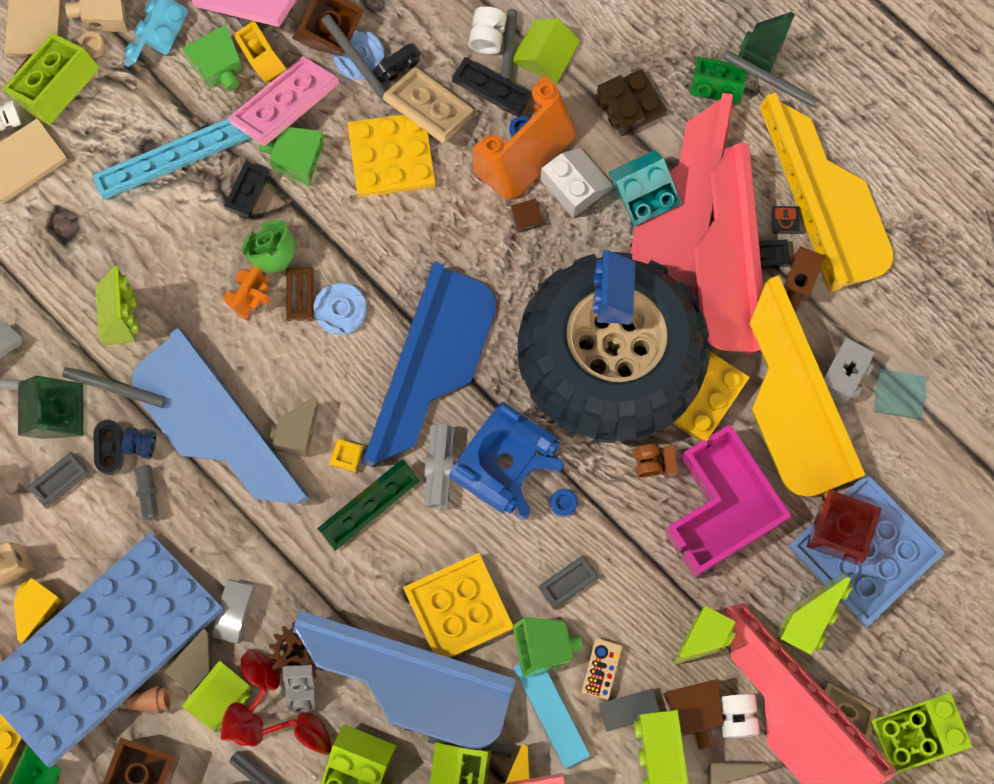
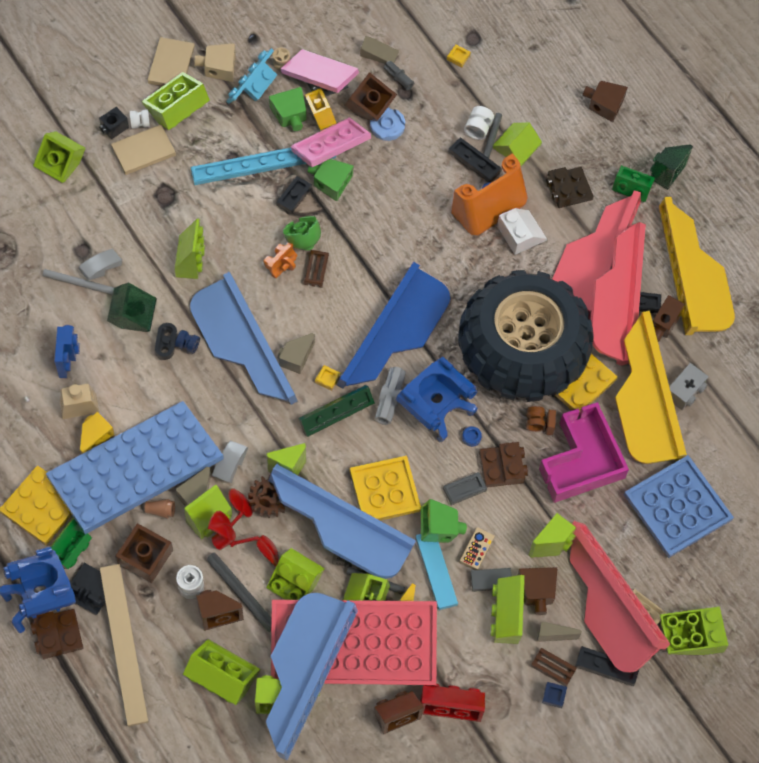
camera: 10 degrees right, 10 degrees down
dark grey tile [27,452,89,509] -> none
dark grey bar [62,367,166,408] -> none
tan tile [78,32,105,59] -> none
dark grey axle [134,465,159,521] -> none
light grey slope [283,665,317,714] -> none
light blue tile [314,282,367,336] -> none
dark grey bar [321,14,387,104] -> none
yellow plate [347,115,435,198] -> none
black plate [373,43,421,83] -> none
tan tile [383,67,476,144] -> none
reddish brown tile [511,198,543,232] -> none
blue slope [592,250,635,324] -> none
teal slope [608,150,682,226] -> none
white wheel [721,694,760,738] -> none
dark grey bar [722,49,817,107] -> none
tile [772,206,800,234] -> none
lime slope [778,572,852,655] -> none
clear red brick [806,489,882,566] -> none
clear light blue piece [874,369,927,420] -> none
none -> lime slope [267,443,306,475]
none -> reddish brown plate [479,442,528,488]

